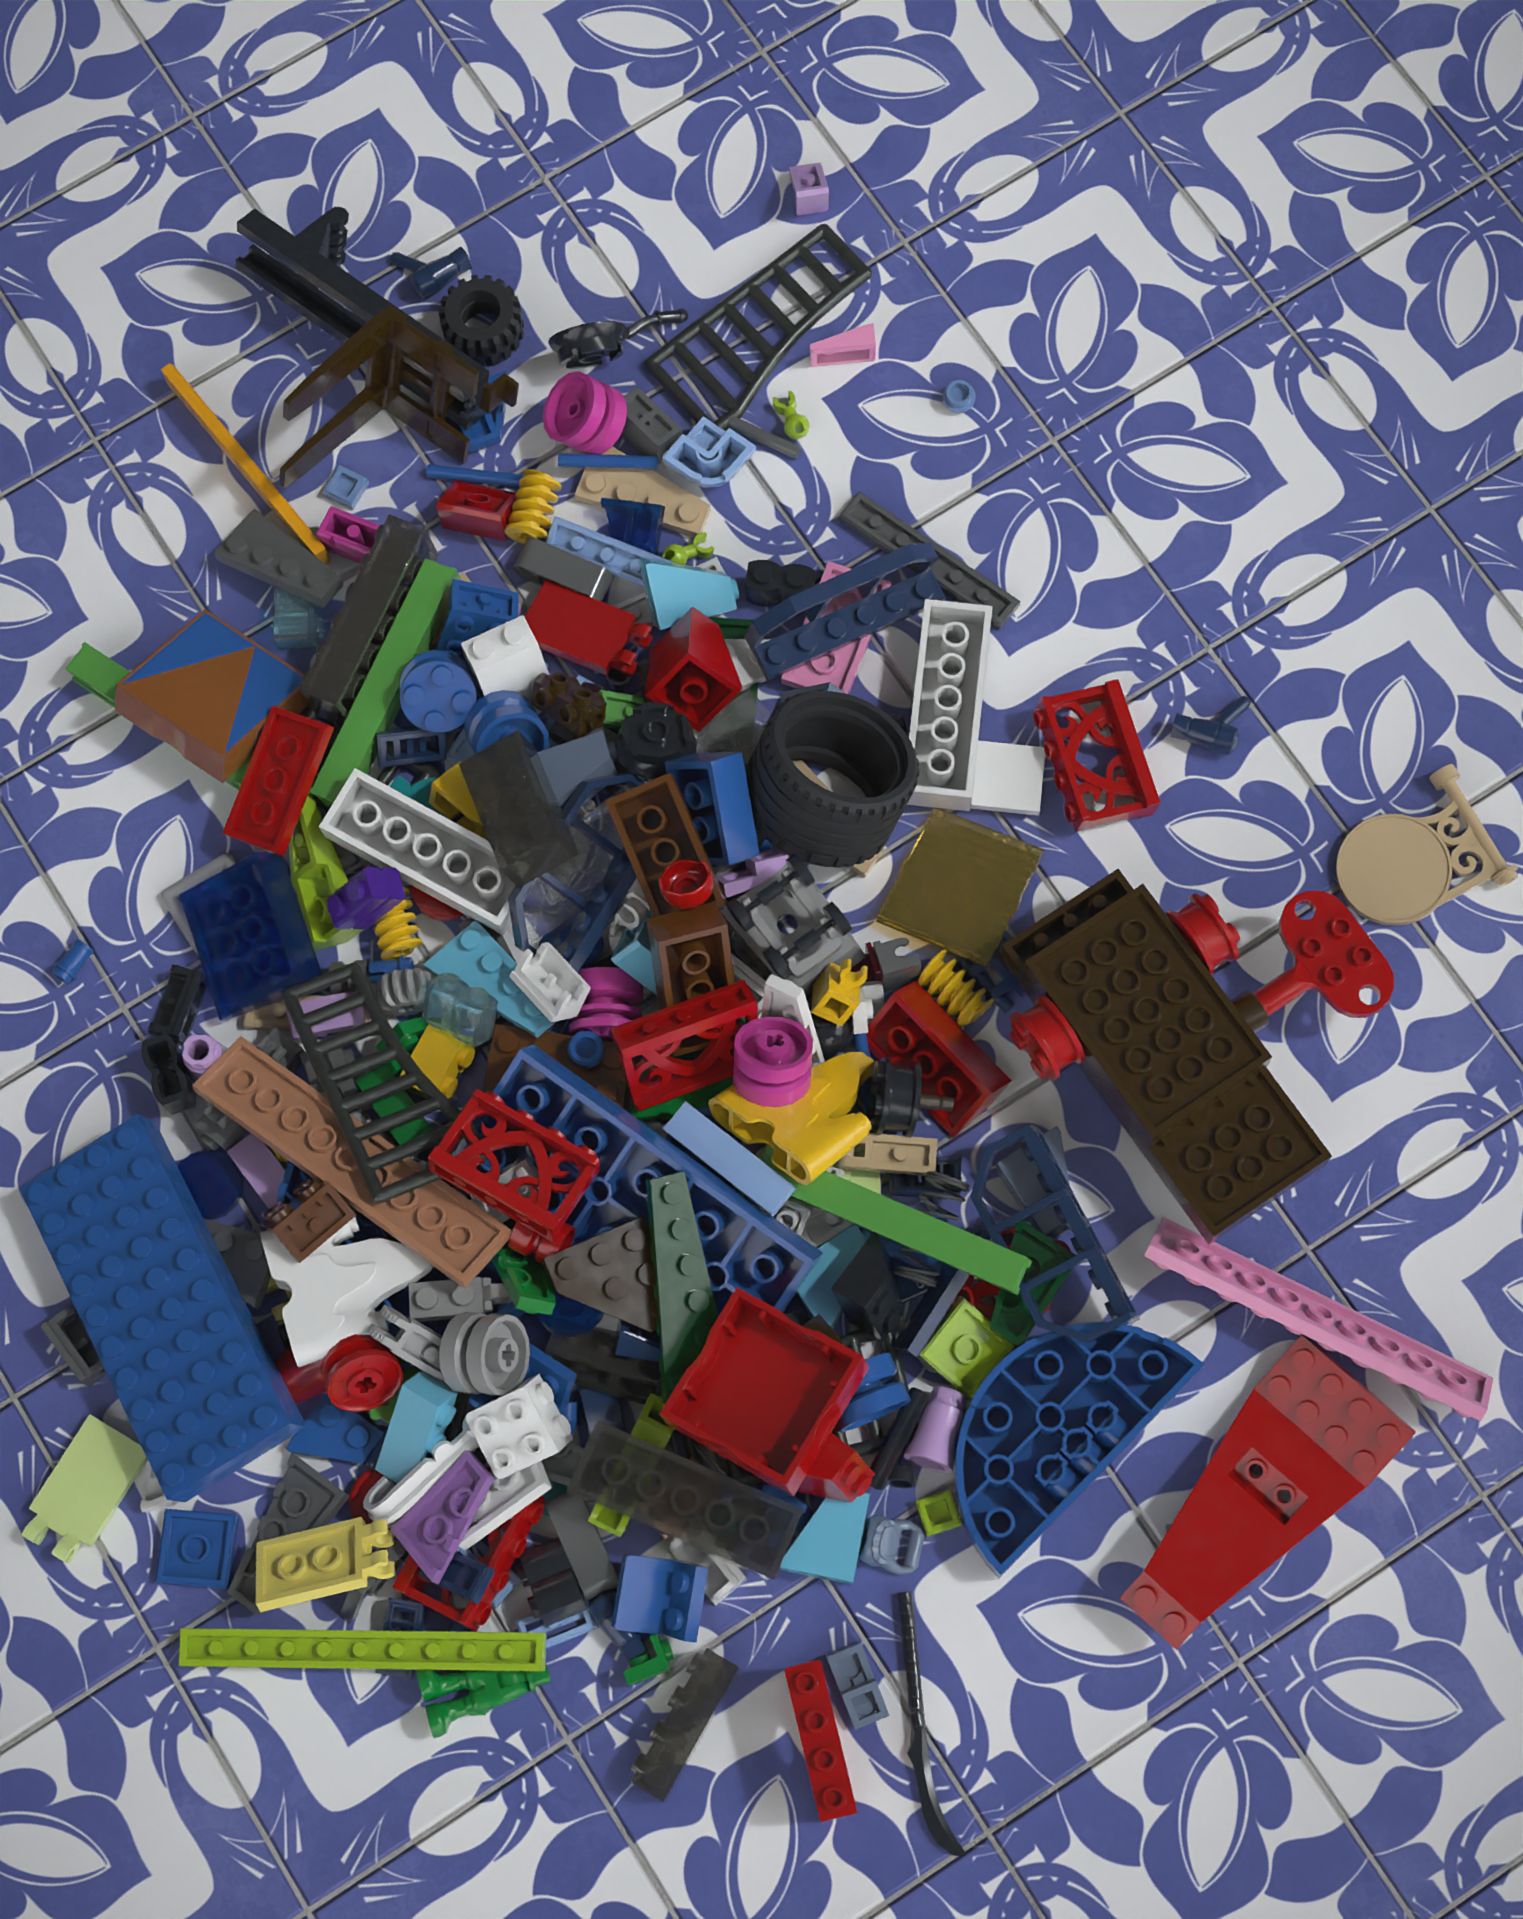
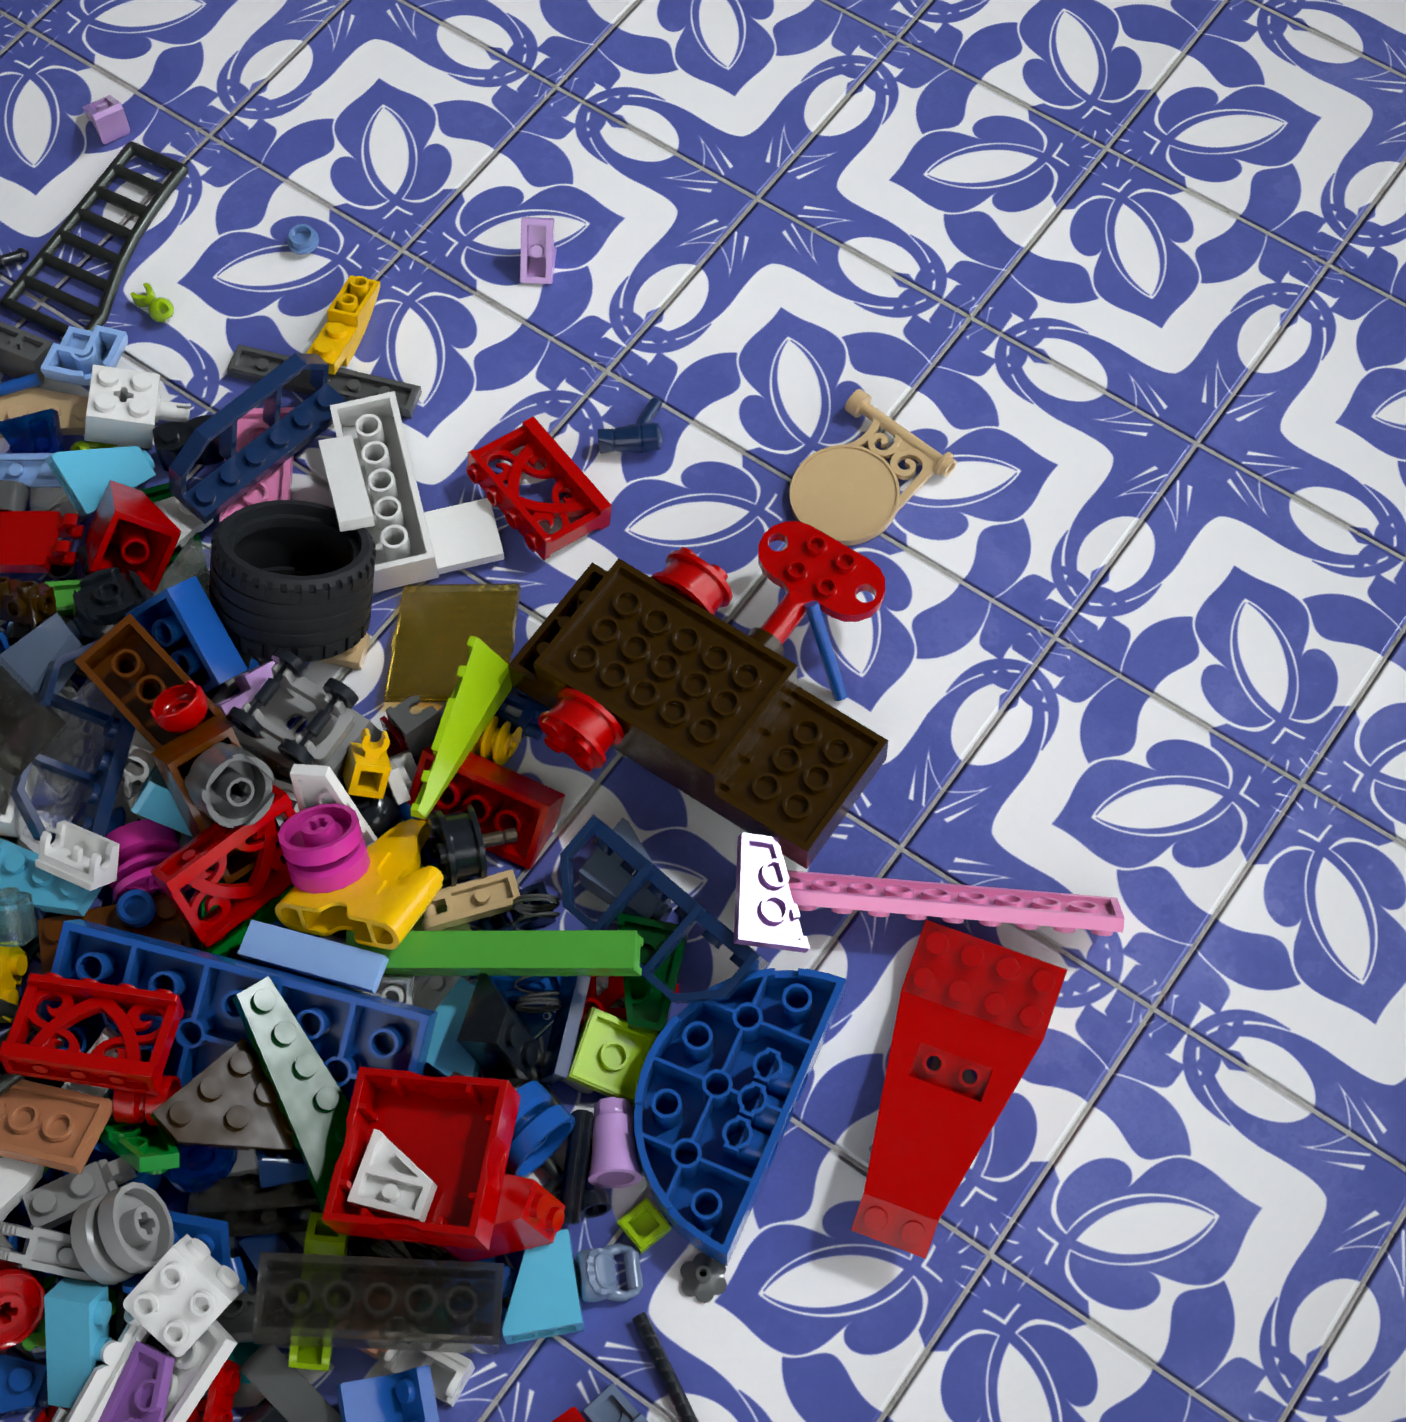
camera: 25 degrees left, 10 degrees down
dark grey piece [728,417,801,459] -> none
bright pink slope [810,324,876,367] -> none
none -> white brick [84,365,191,449]
none -> dark grey brick [184,742,275,828]
none -> yellow slope [306,275,381,375]
none -> white tile [318,435,375,532]
none -> white wing [347,1129,438,1222]
none -> lime wedge [411,636,512,820]
none -> lavender slope [520,217,557,284]
none -> dark grey plant [680,1253,727,1303]
none -> wing [734,832,810,953]
none -> blue bar [805,601,847,701]

